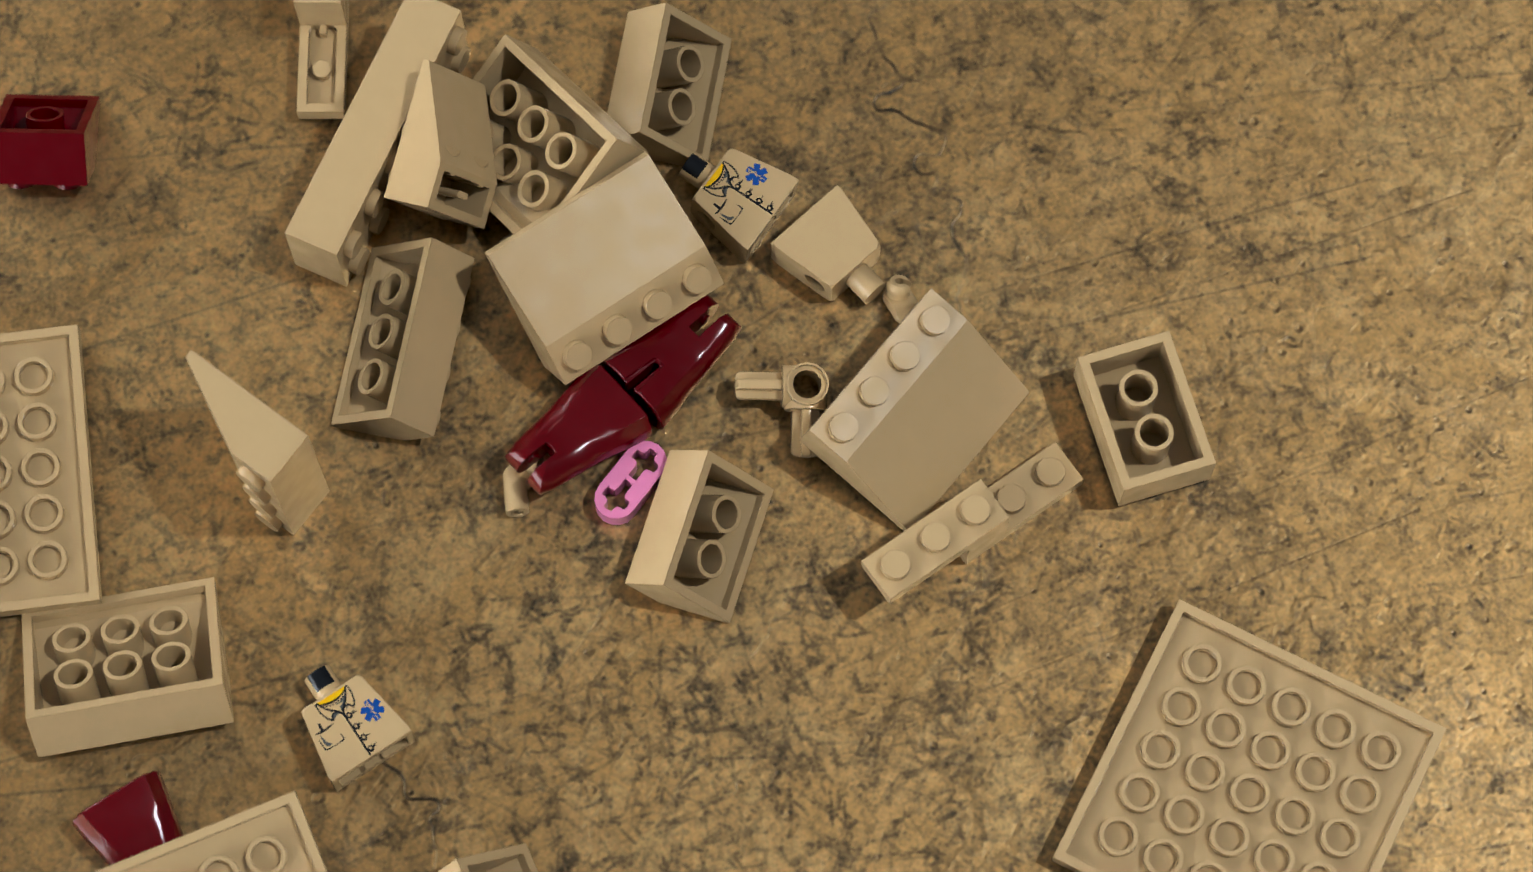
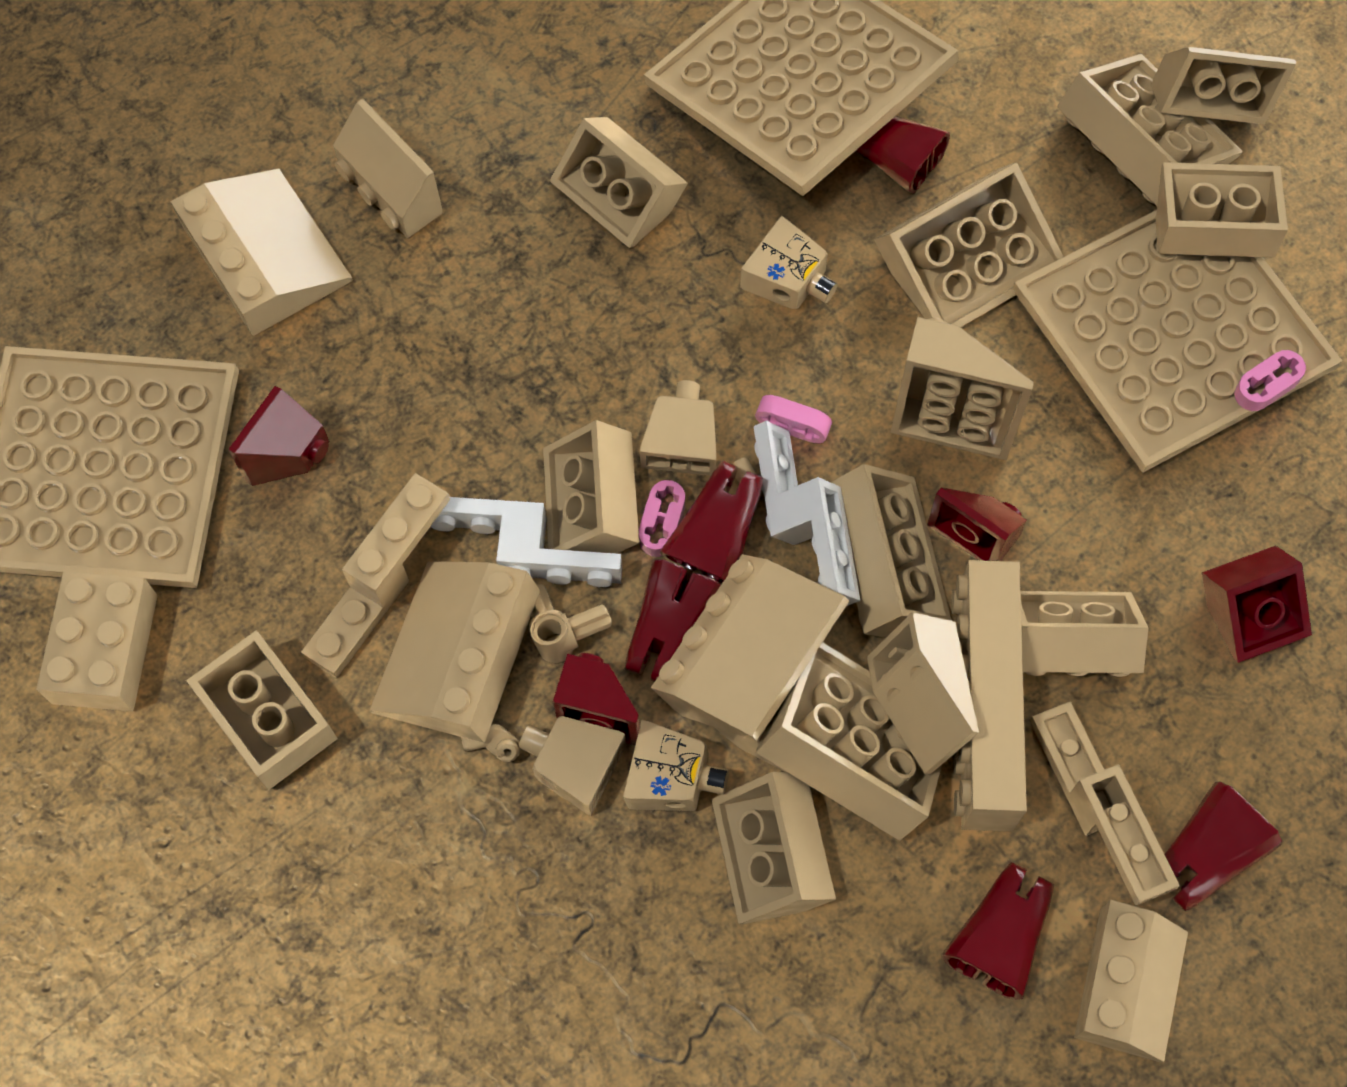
camera: 160 degrees right, 5 degrees down
none -> tan brick [36,571,158,712]
none -> slope [228,386,330,486]
none -> white bracket [431,497,622,587]
none -> dark red slope [553,653,640,746]
none -> tan torso [640,380,717,476]
none -> white bracket [754,421,861,606]
none -> bright pink beam [755,395,832,443]
none -> dark red slope [927,487,1027,561]
none -> tan slope [1020,591,1149,677]

